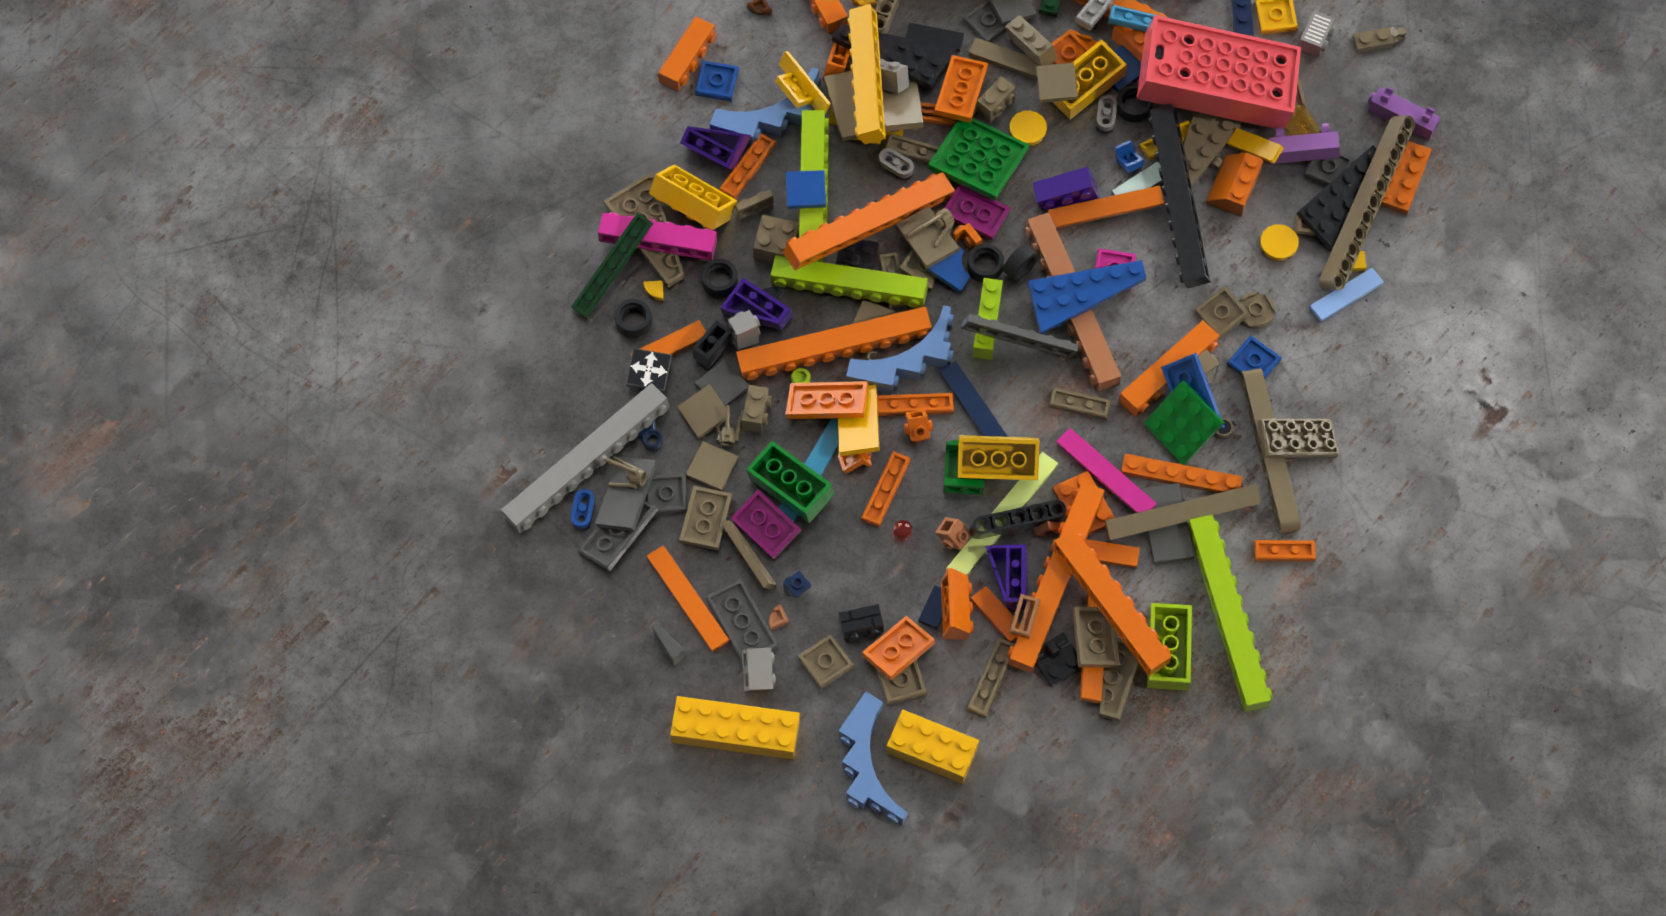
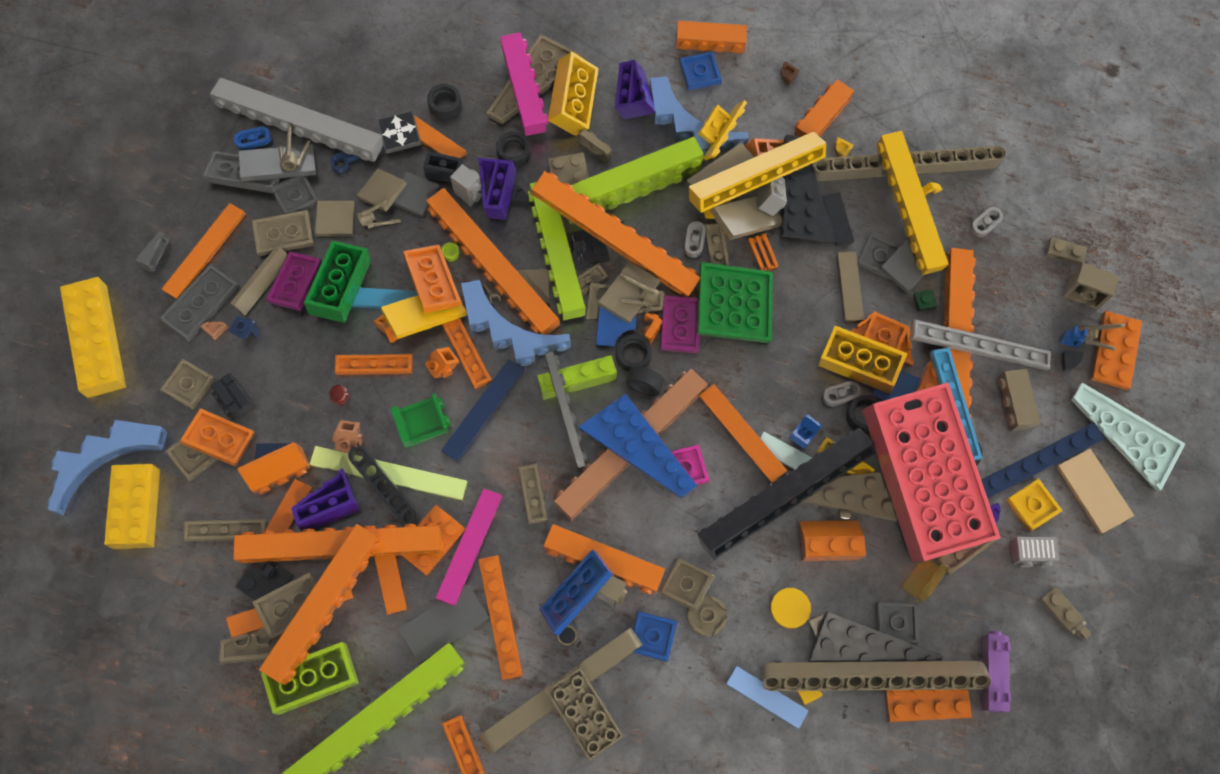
camera: 60 degrees right, 5 degrees up
dark green tile [571,212,654,318] -> none
yellow tile [644,281,664,301] -> none
orange tile [719,133,777,200] -> none
dark tan brick [742,385,772,433] -> none
light grey brick [742,648,776,691] -> none
blue tile [786,170,826,209] -> none
orange plate [934,55,988,123] -> none
yellow brick [957,435,1040,480] -> none
dark tan brick [976,76,1016,122] -> none
dark tan brick [1005,15,1058,66] -> none
yellow tile [1009,110,1047,146] -> none
medium nougat tile [1009,594,1040,639] -> none
dark purple wedge [1033,166,1100,210] -> none
nougat tile [1034,521,1061,536] -> none
dark tan tile [1036,63,1078,103] -> none
dark tan tile [1104,484,1261,540] -> none
green plate [1144,381,1225,465] -> none
yellow tile [1227,128,1284,164] -> none
medium lavender brick [1269,123,1340,164] -> none

